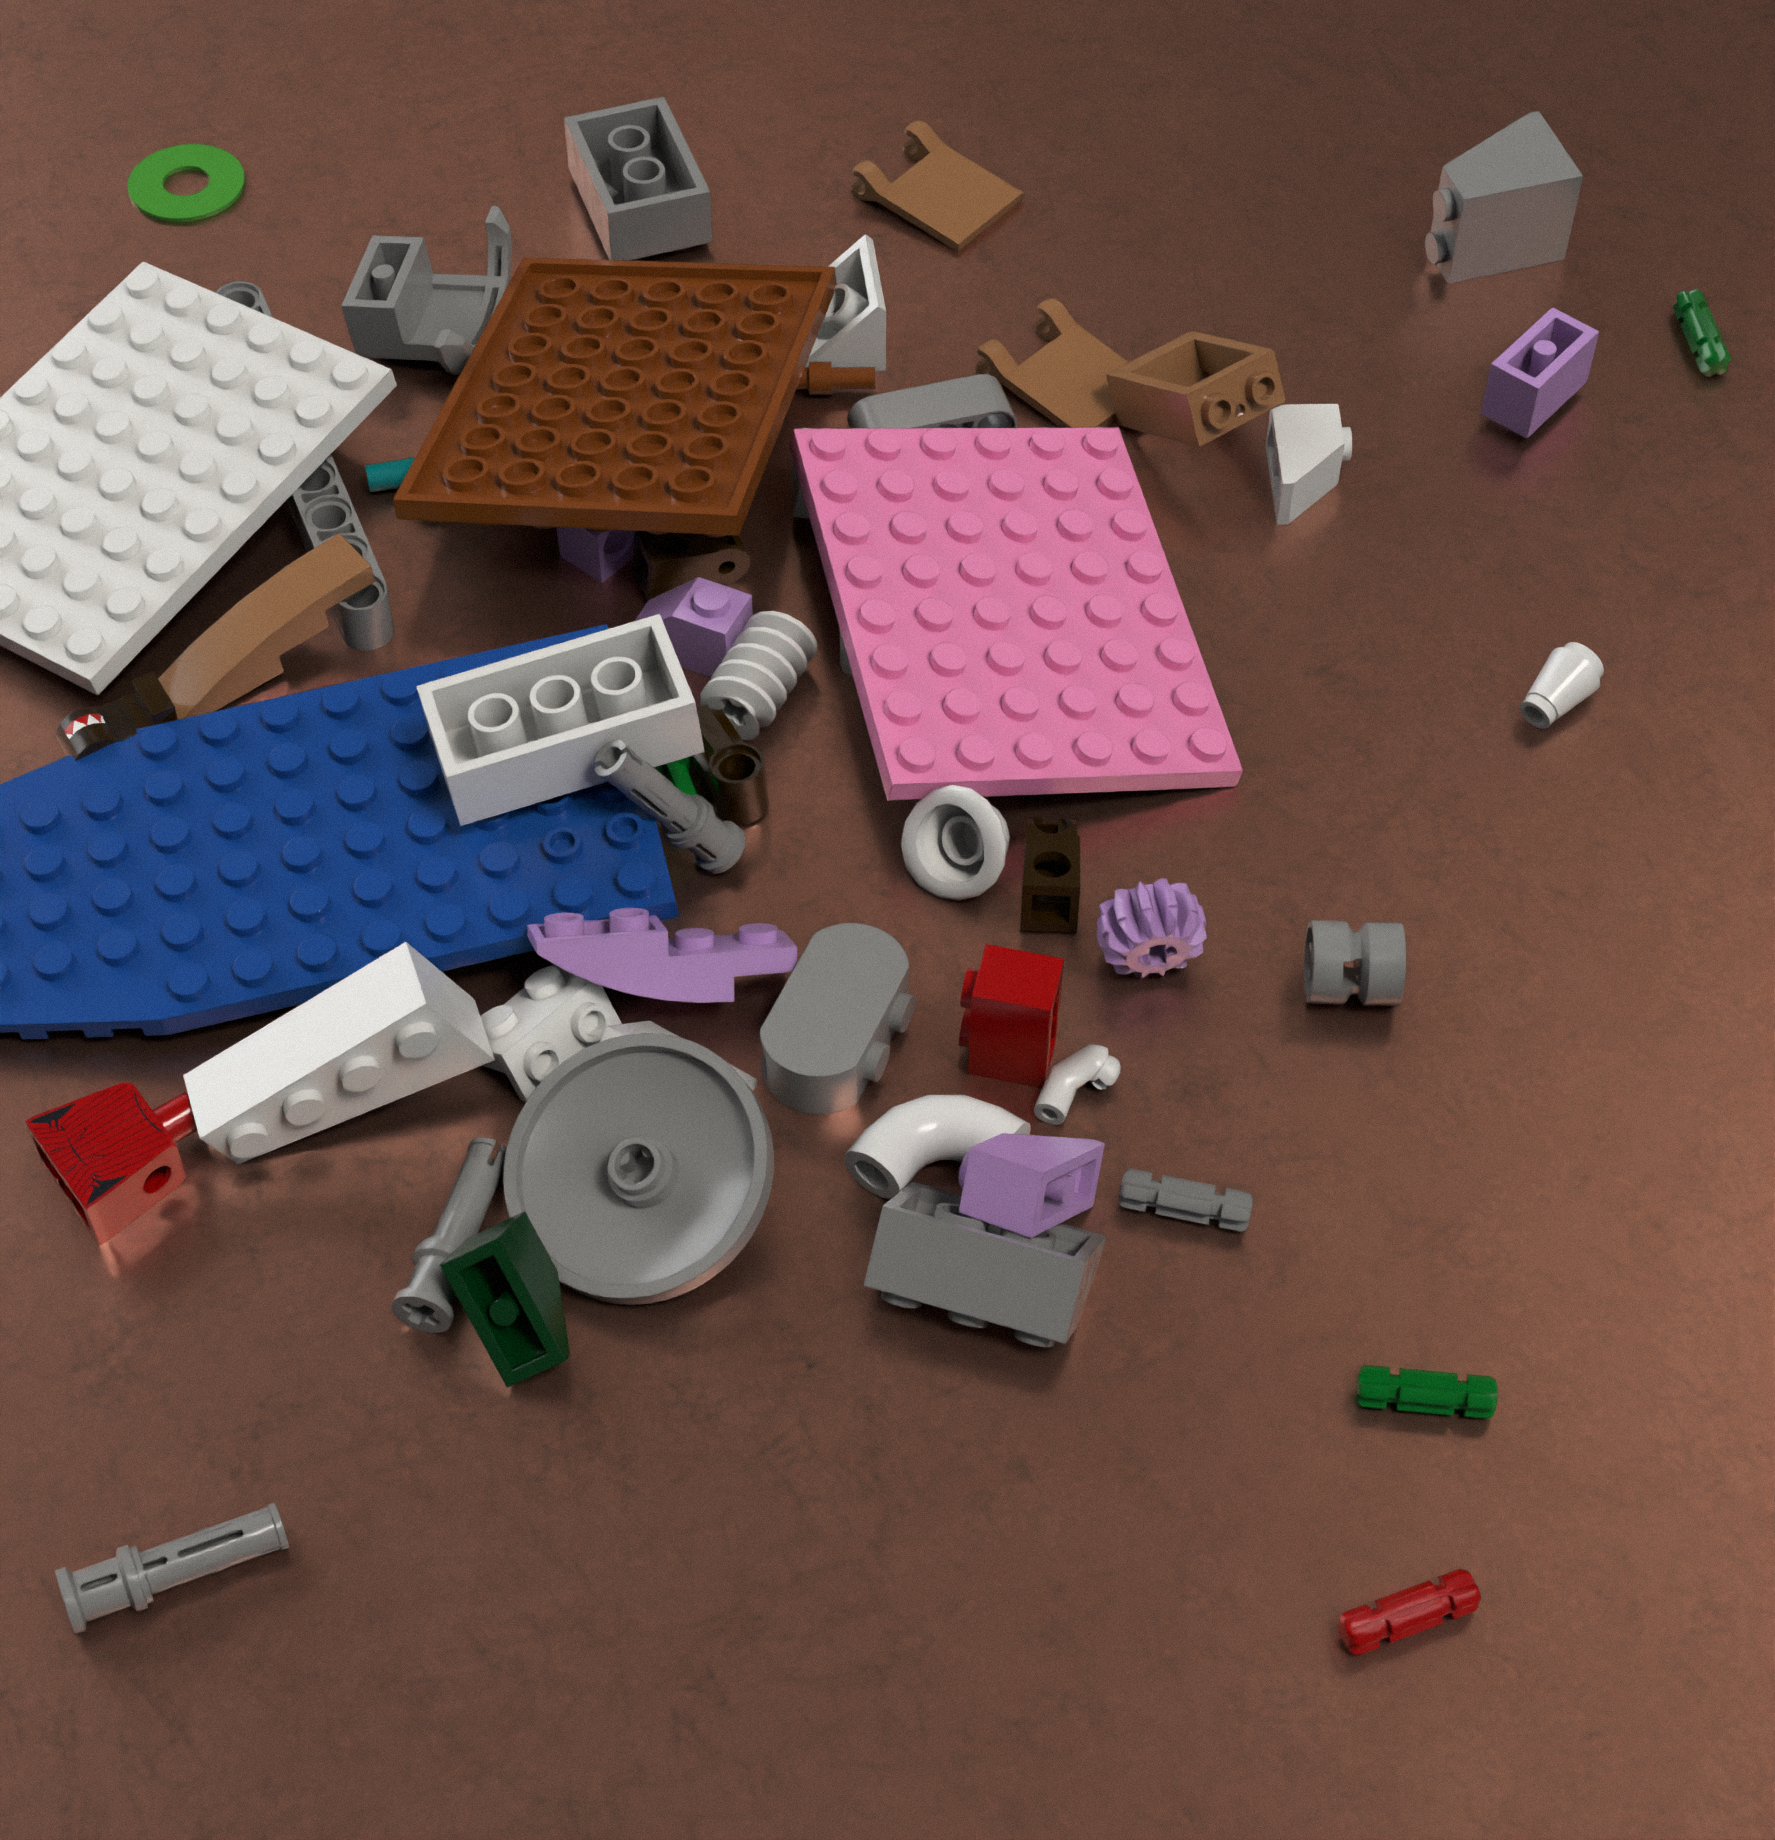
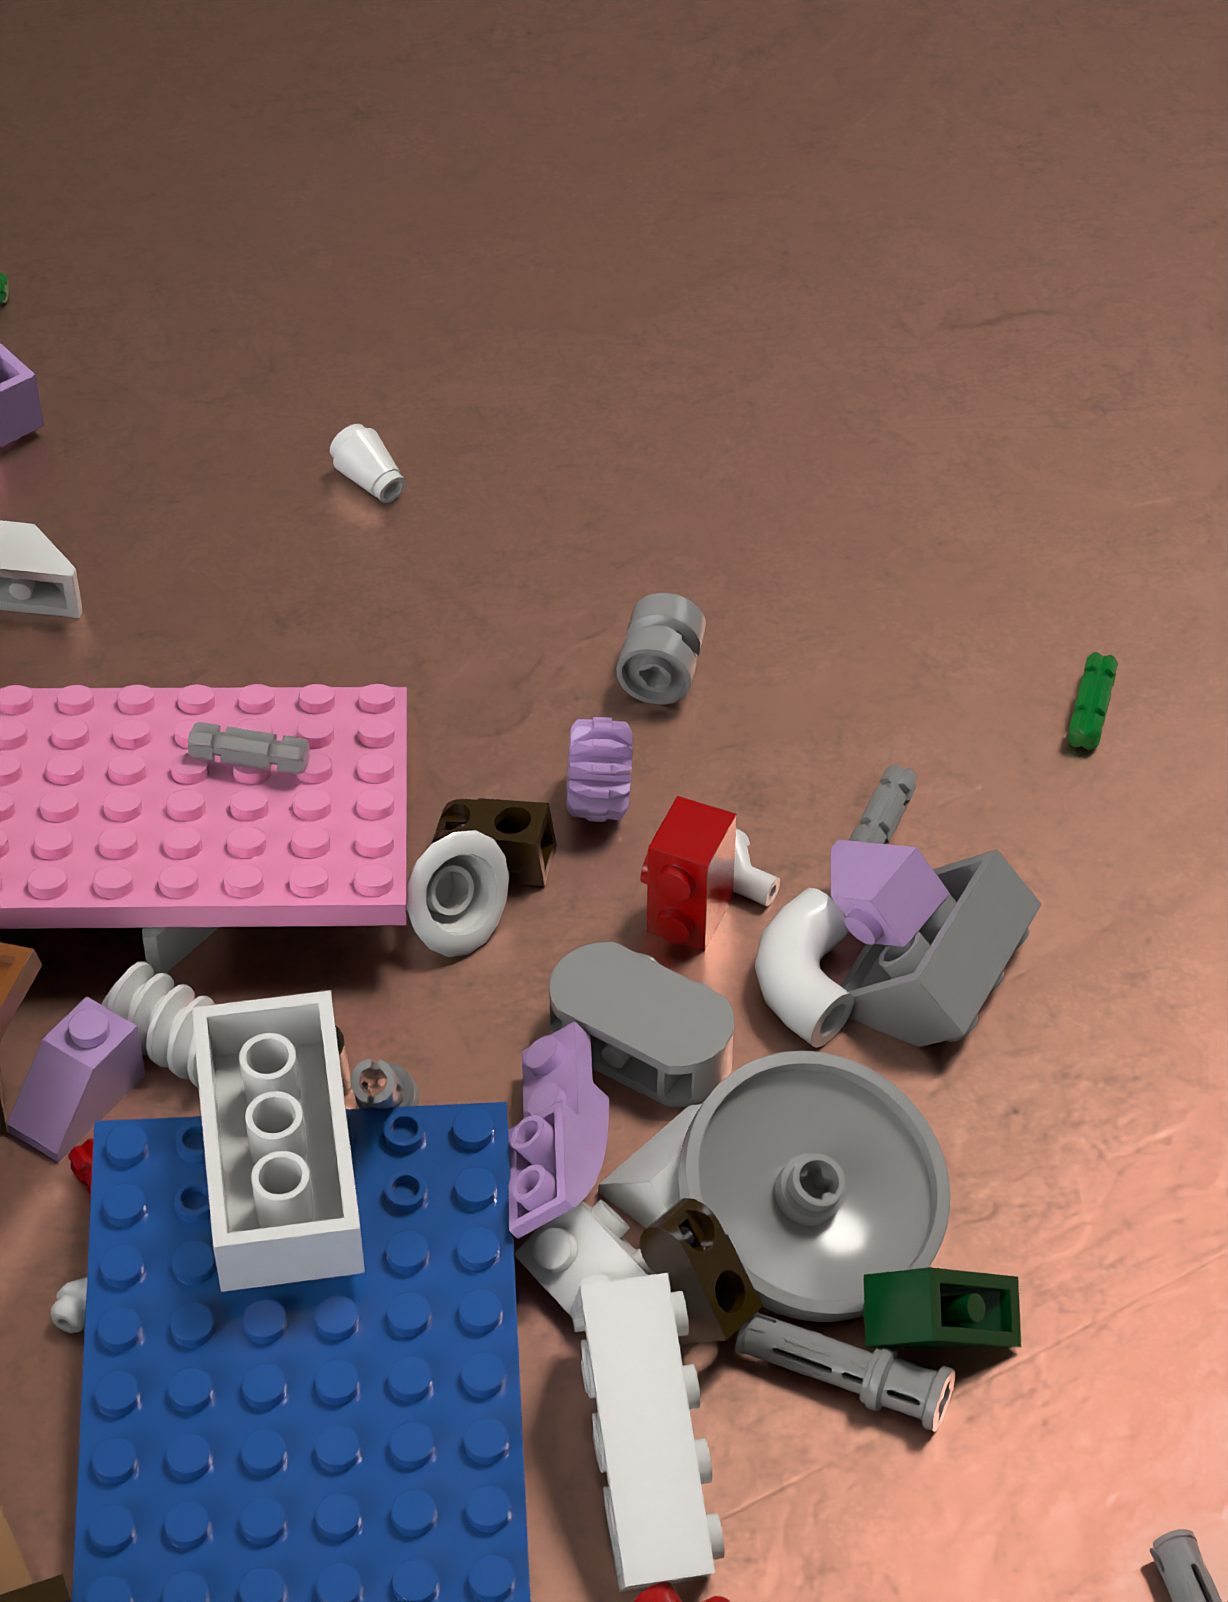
camera: 80 degrees left, 5 degrees down
none -> light grey axle [188,722,310,775]
none -> dark brown leg [639,1198,763,1345]

